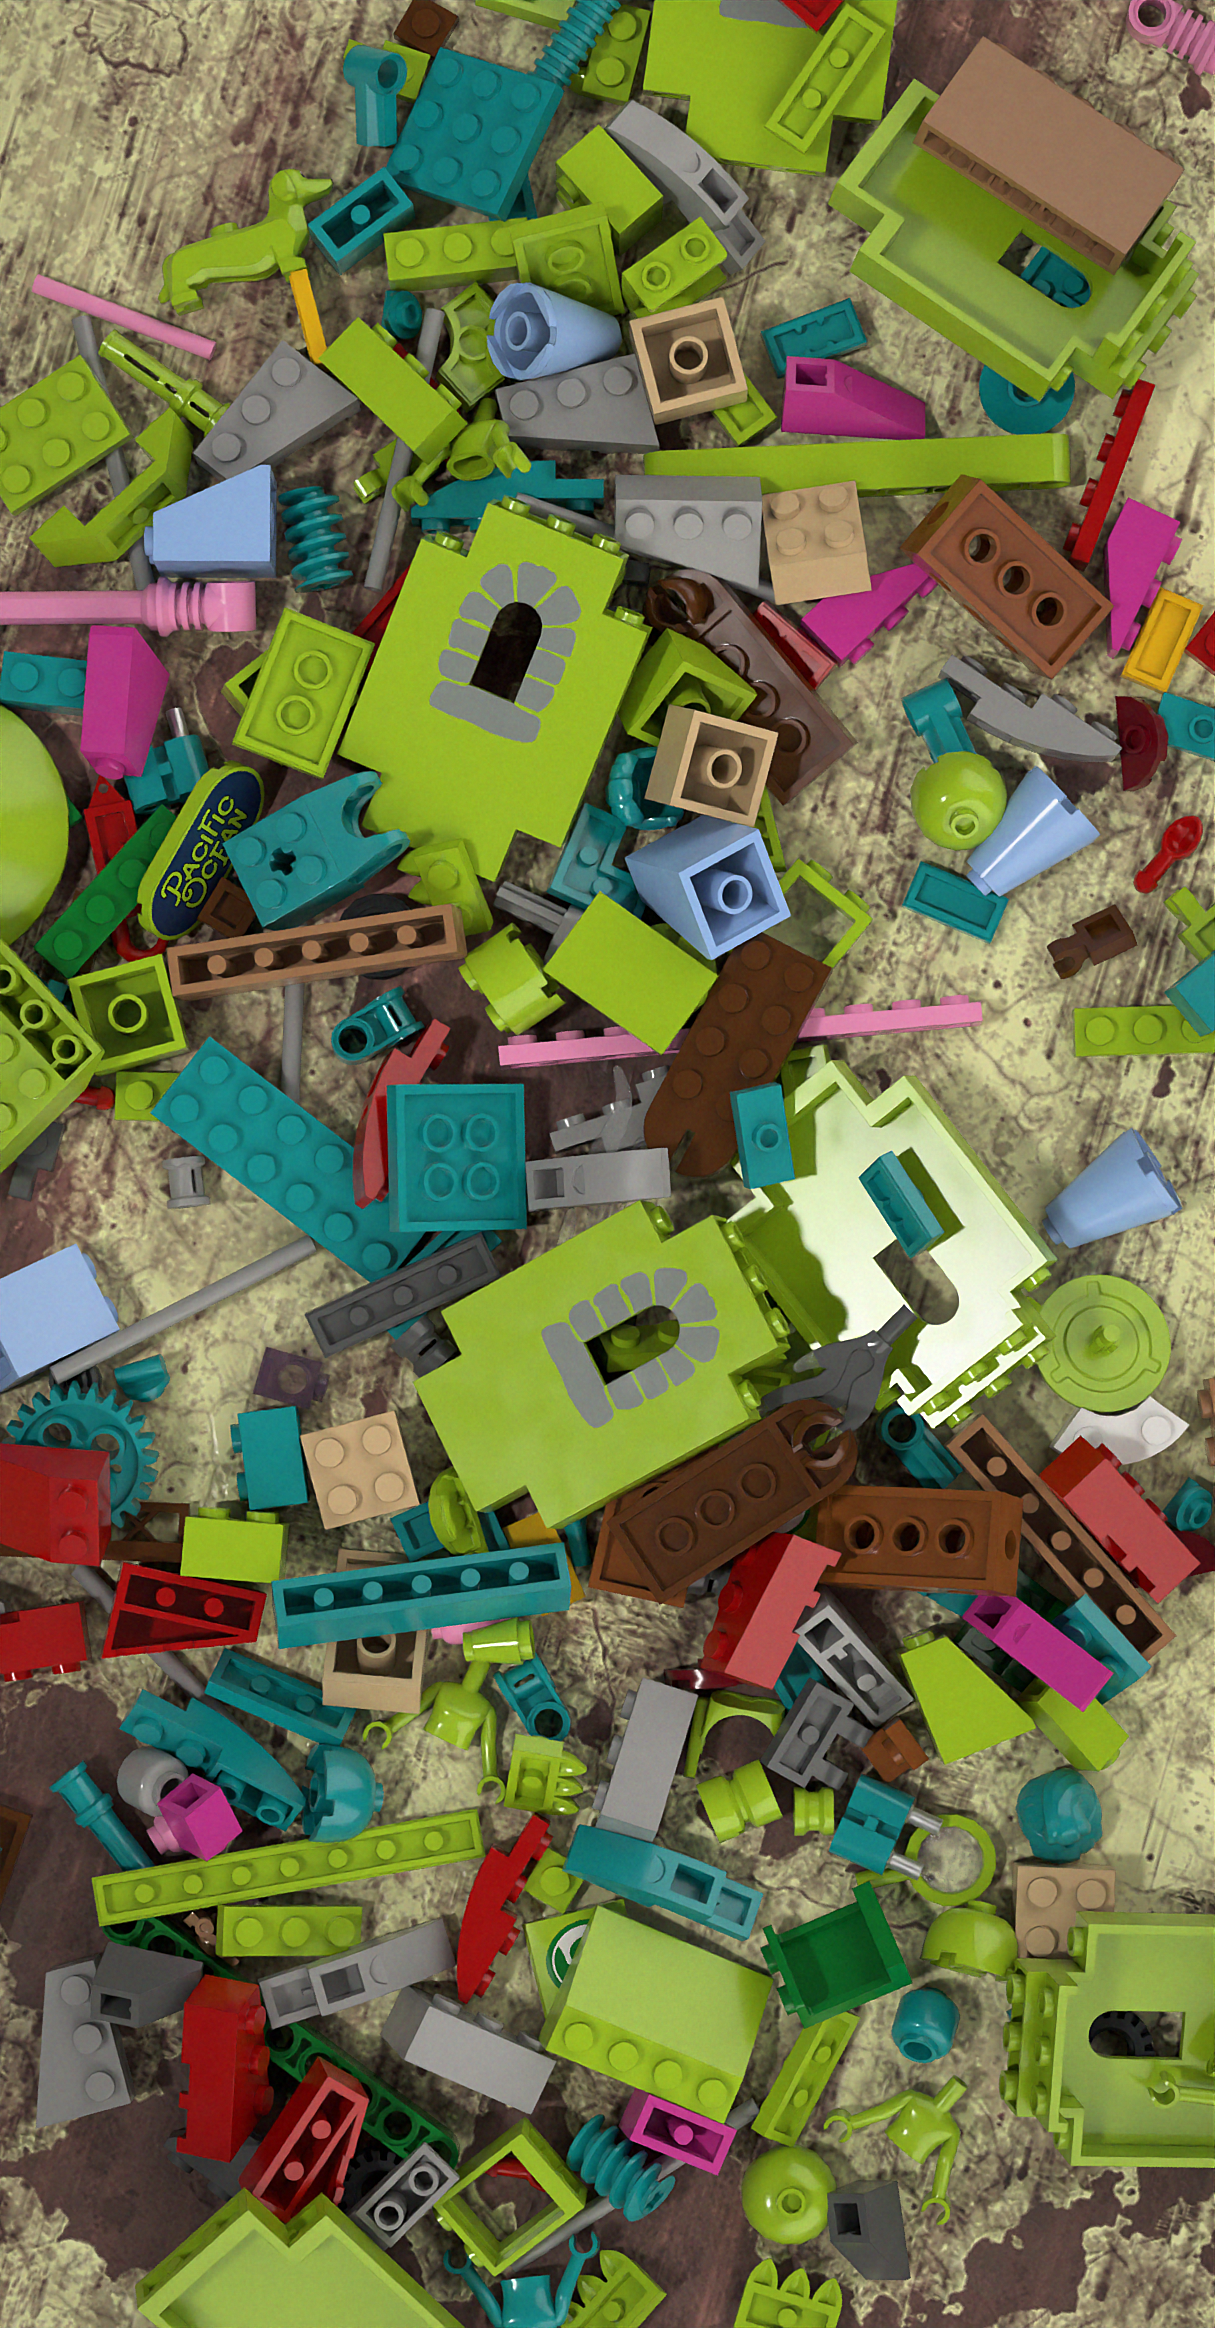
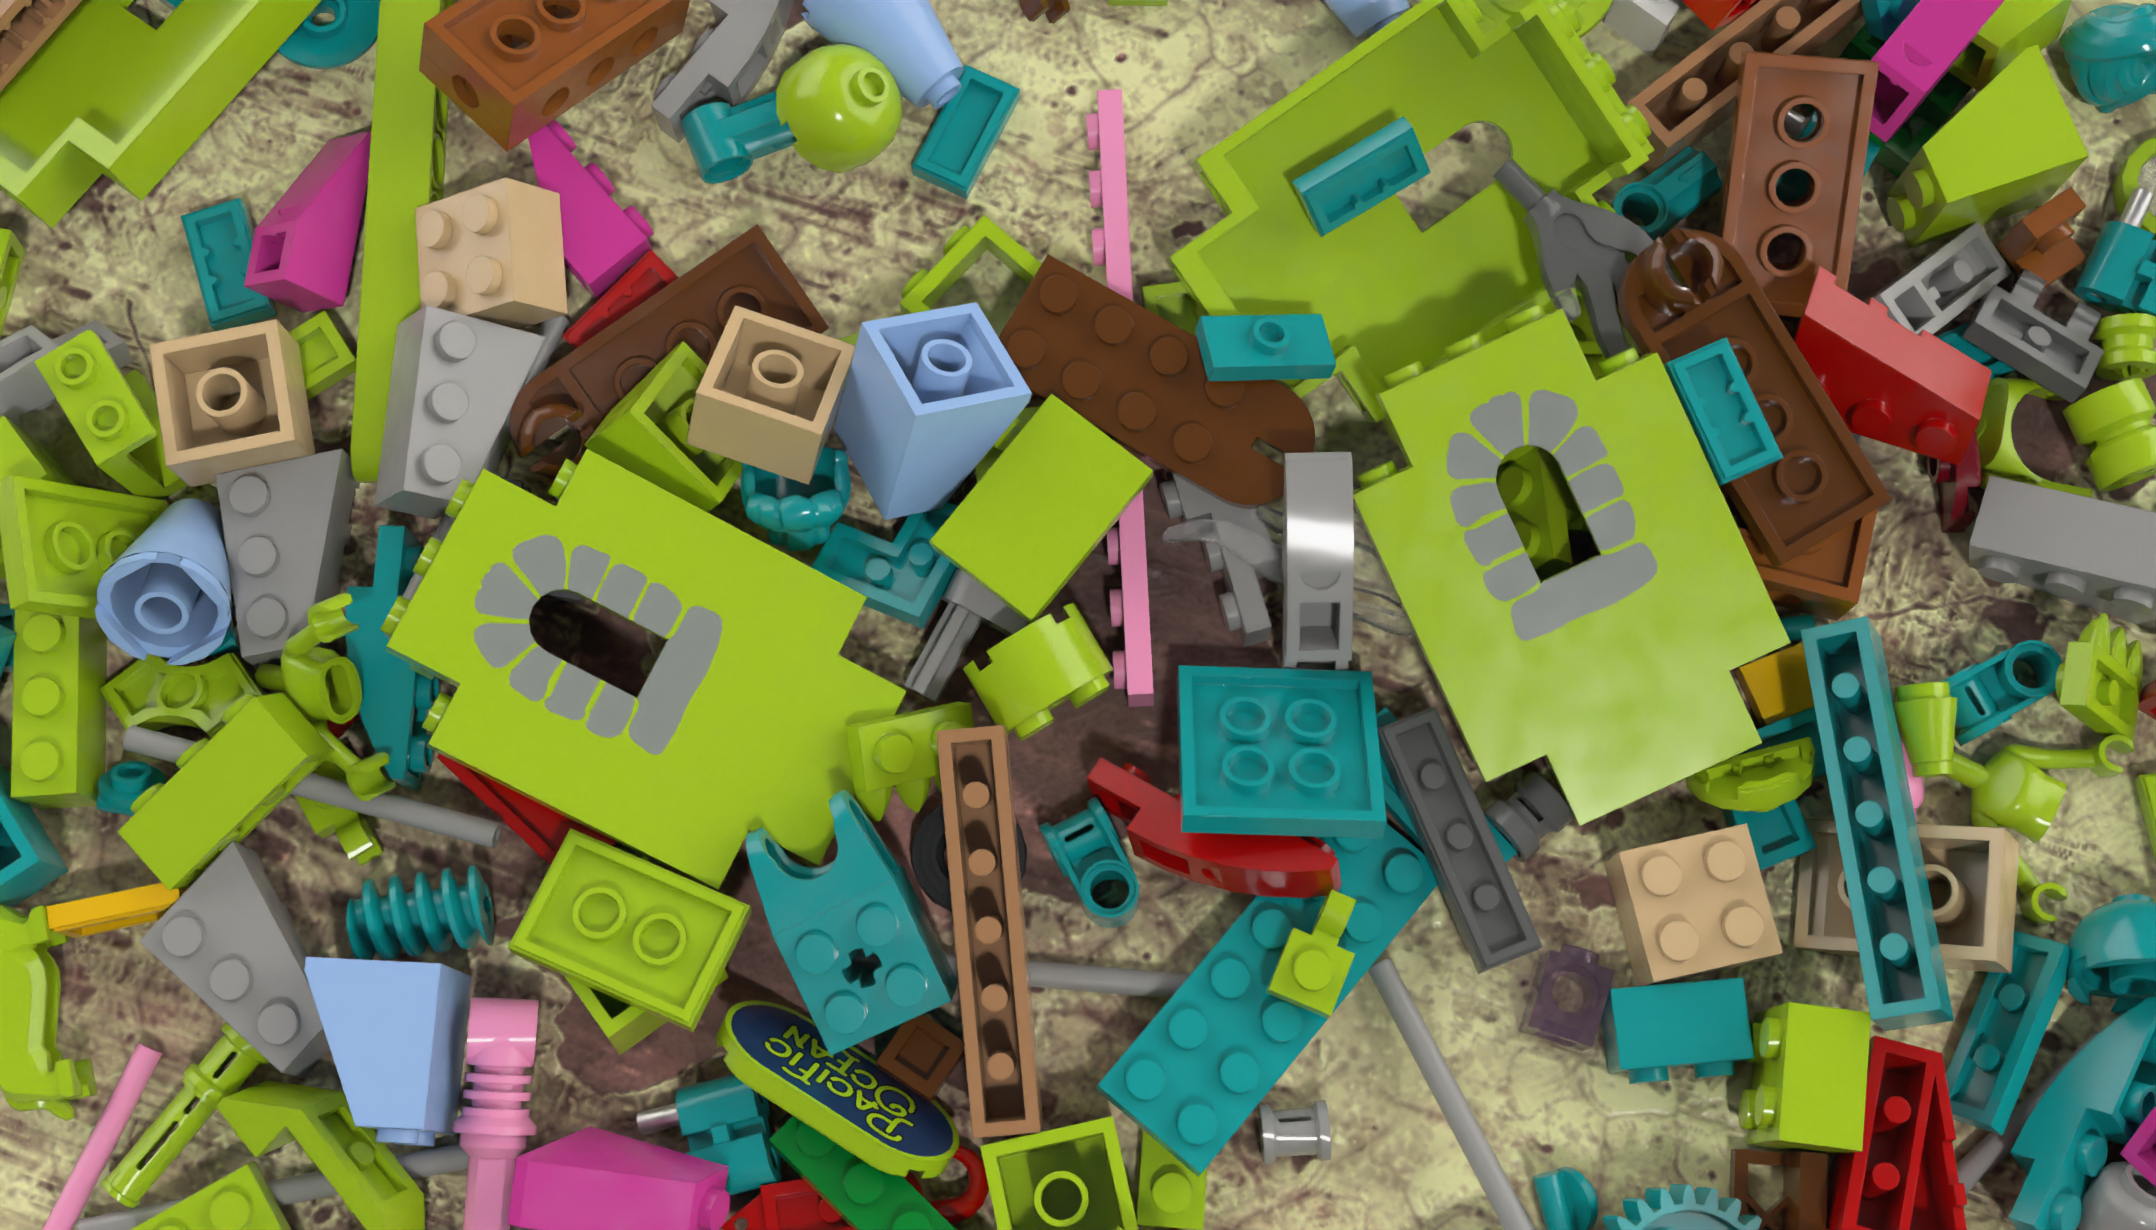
camera: 85 degrees left, 10 degrees down
none -> lime plate [1266,890,1356,1019]
none -> teal plate [1664,337,1783,487]

